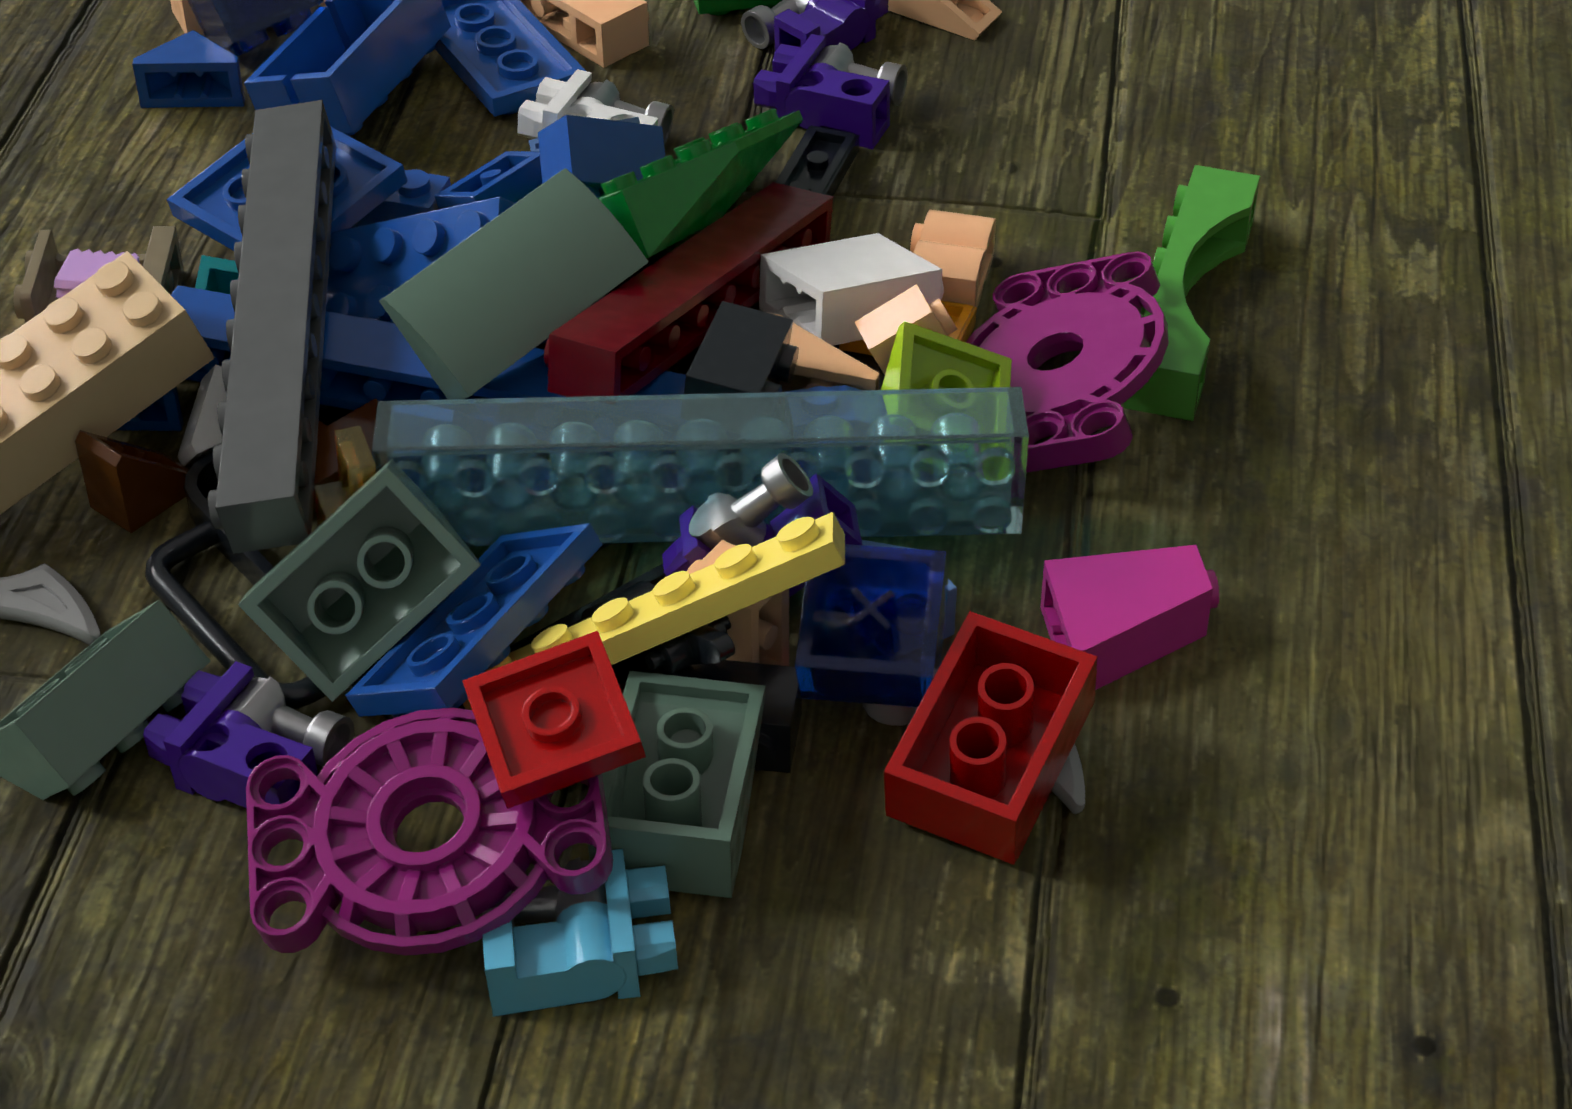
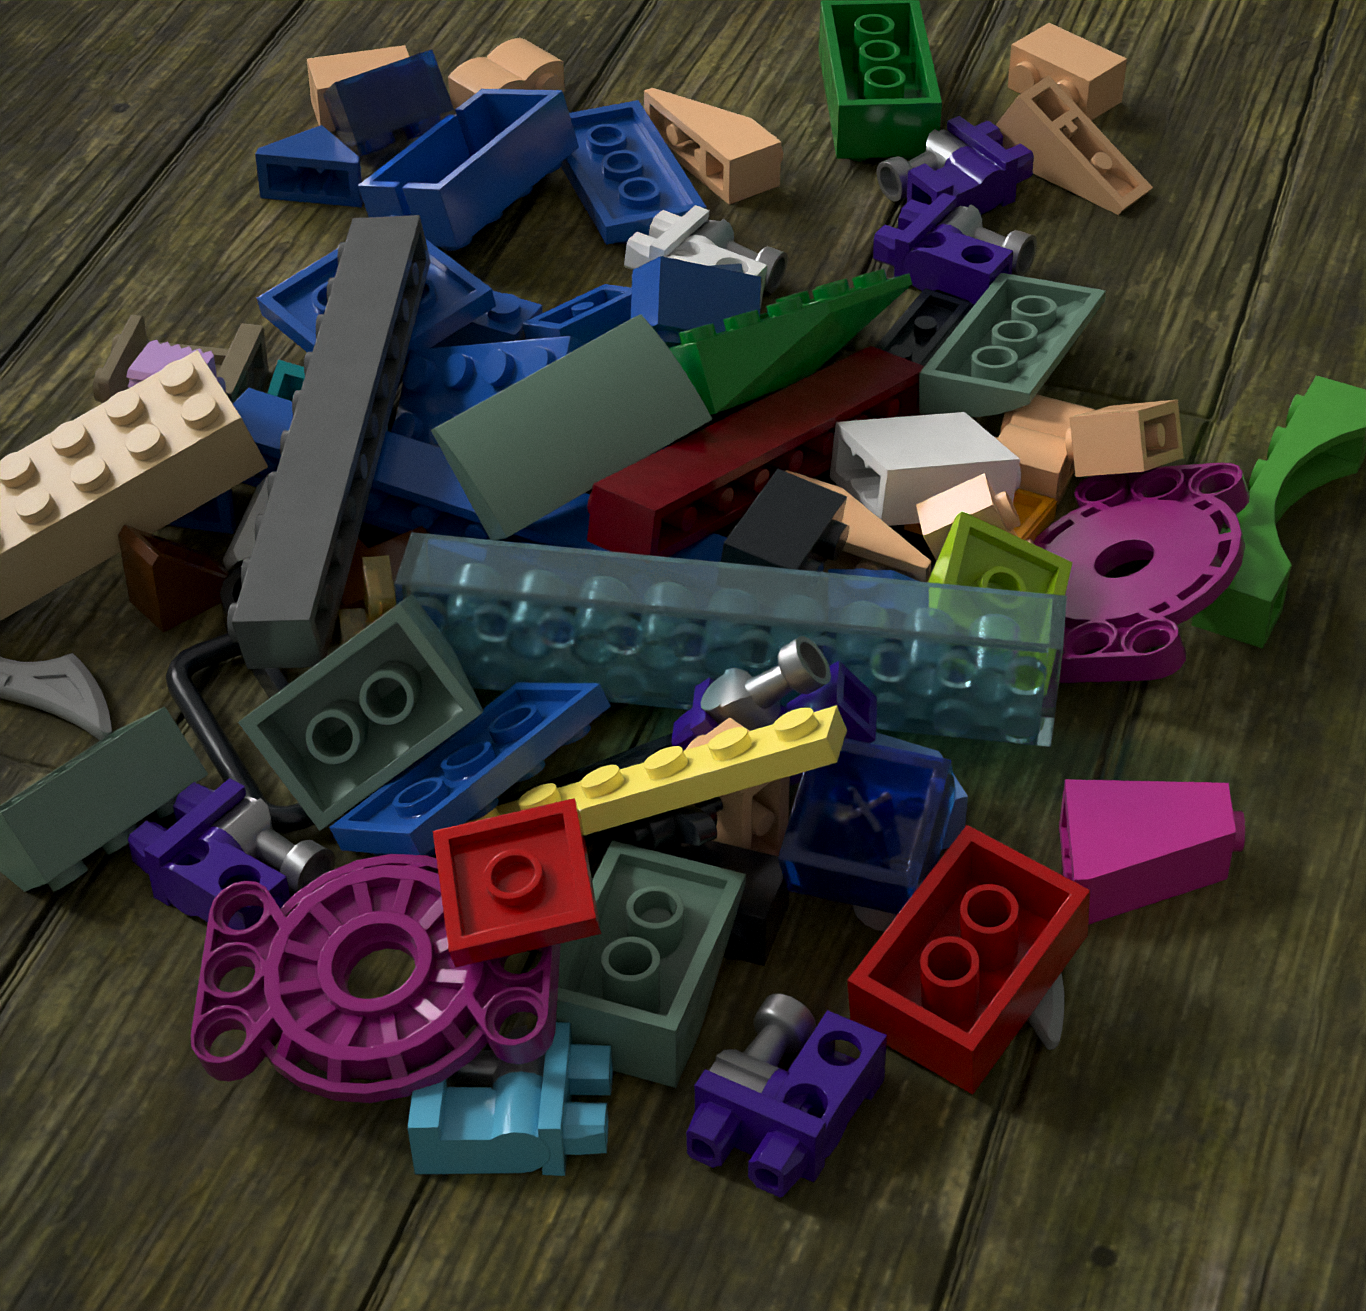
camera: 10 degrees right, 0 degrees up
none -> dark purple hips [686,994,887,1198]
none -> sand green slope [919,273,1106,417]
none -> light nougat brick [1065,400,1184,477]

